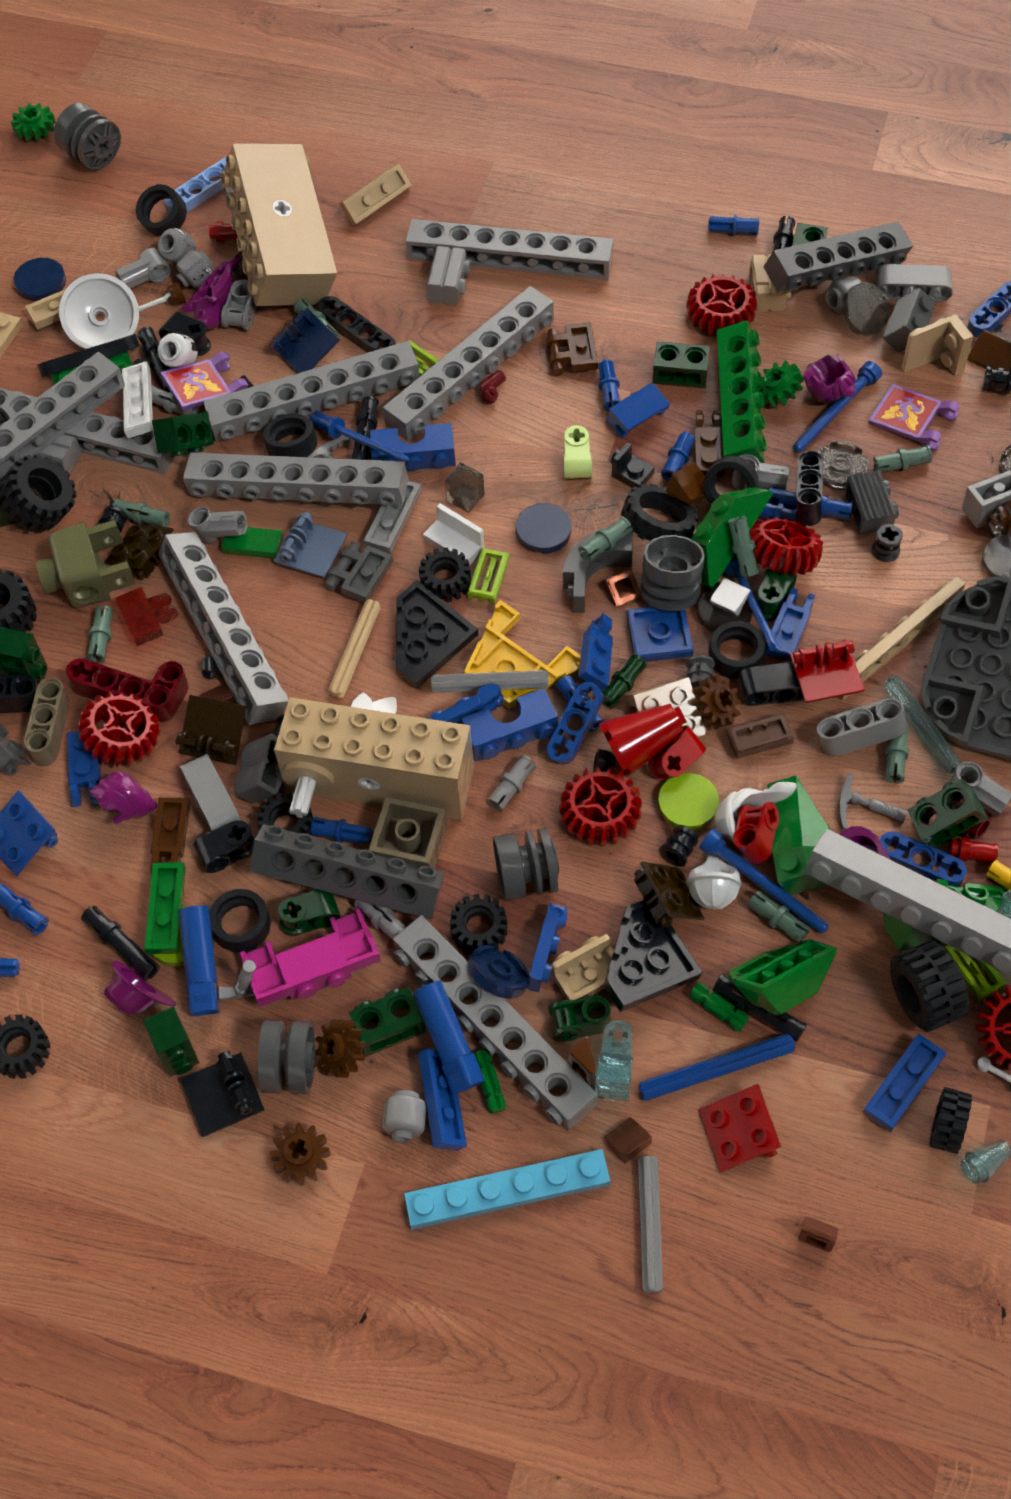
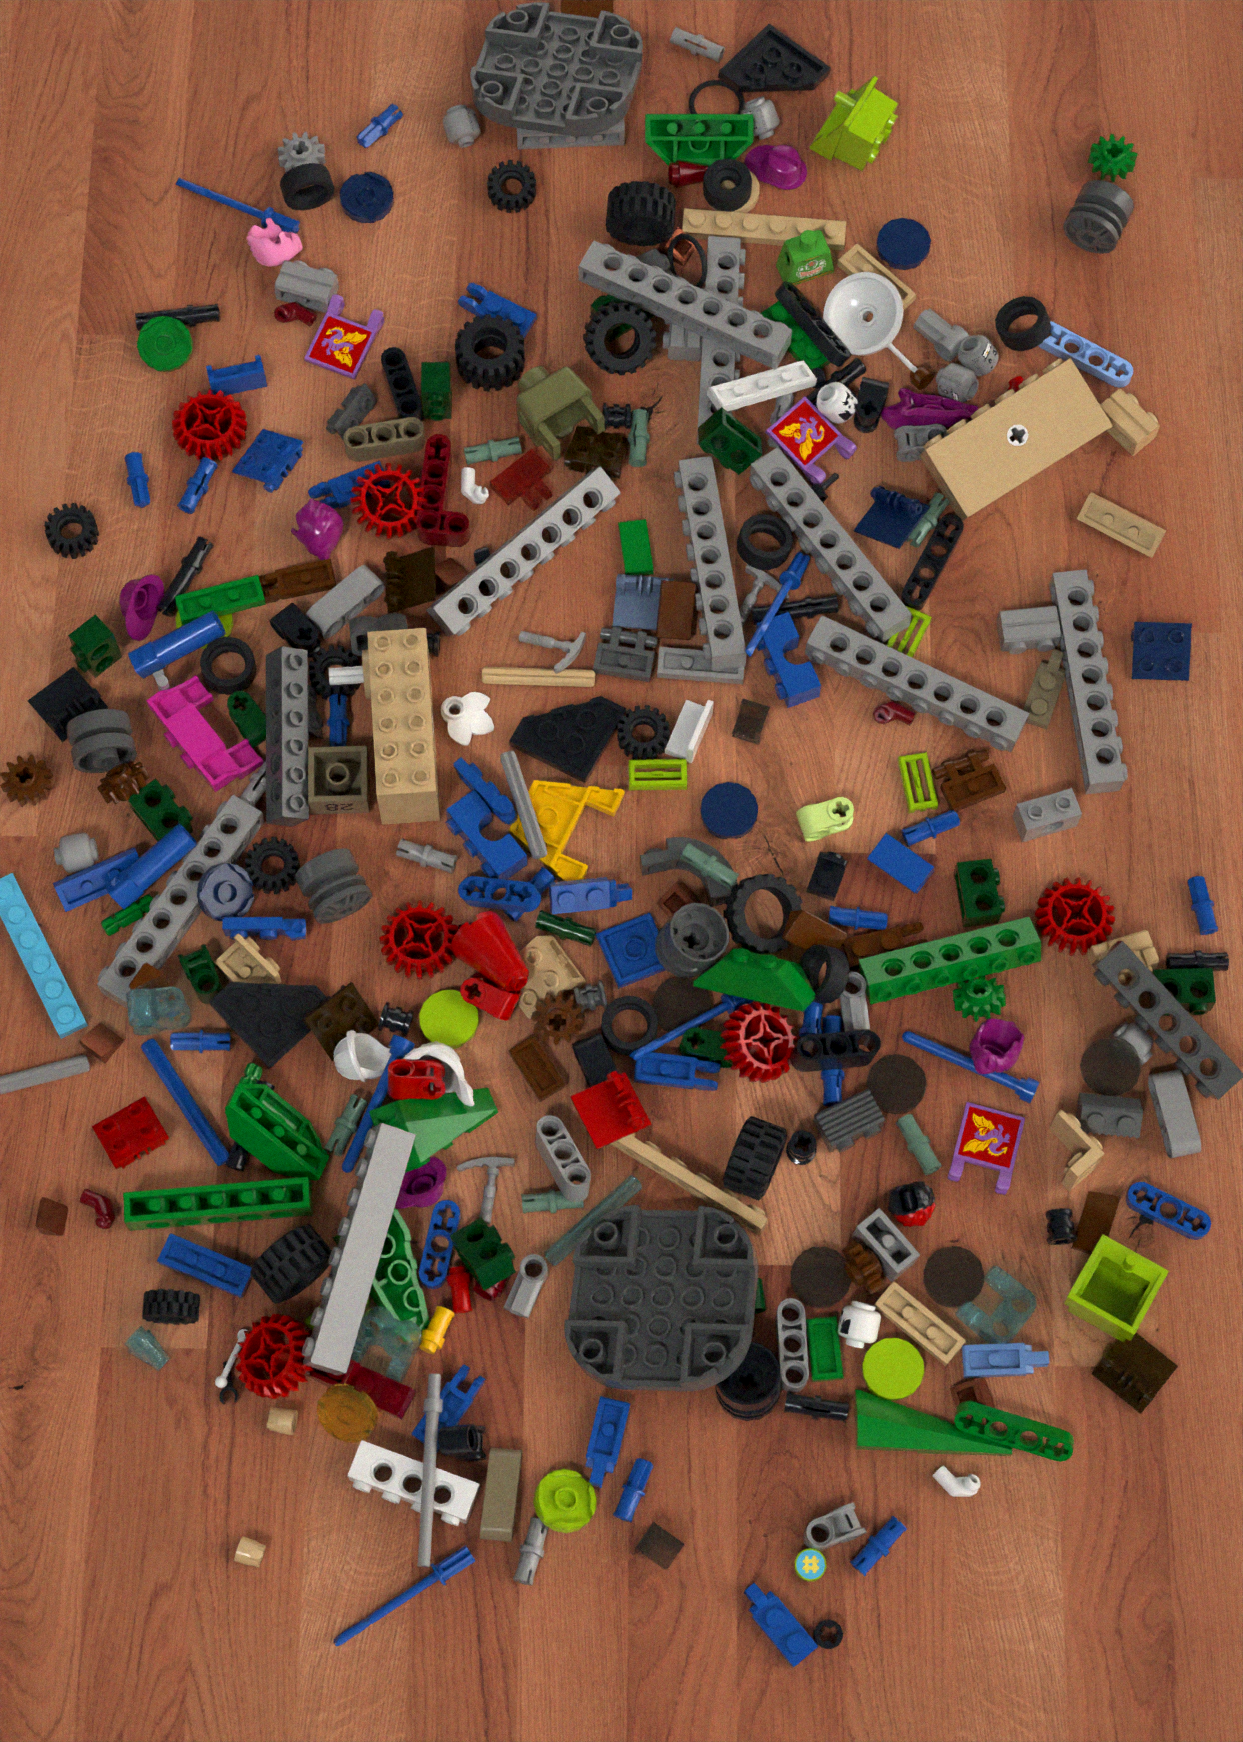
camera: 70 degrees right, 10 degrees up
light grey piece [187,506,248,543] -> none
white slope [710,578,751,616] -> none
sand green pin [728,516,759,577] -> none
none -> dark red arm [80,1189,116,1229]
none -> green brick [123,1177,313,1231]
none -> blue axle [170,1030,231,1053]
none -> white arm [461,467,489,504]
none -> light grey piece [519,630,586,674]
none -> reddish brown slope [656,580,696,640]
none -> black tyre [723,1116,787,1201]
none -> bright green torso [776,230,834,285]
none -> black piece [888,1181,936,1227]
none -> lime tile [897,752,938,814]
none -> light grey brick [1012,788,1082,843]
none -> dark tan hinge [1023,649,1066,730]
none -> dark blue hinge [1131,622,1192,681]

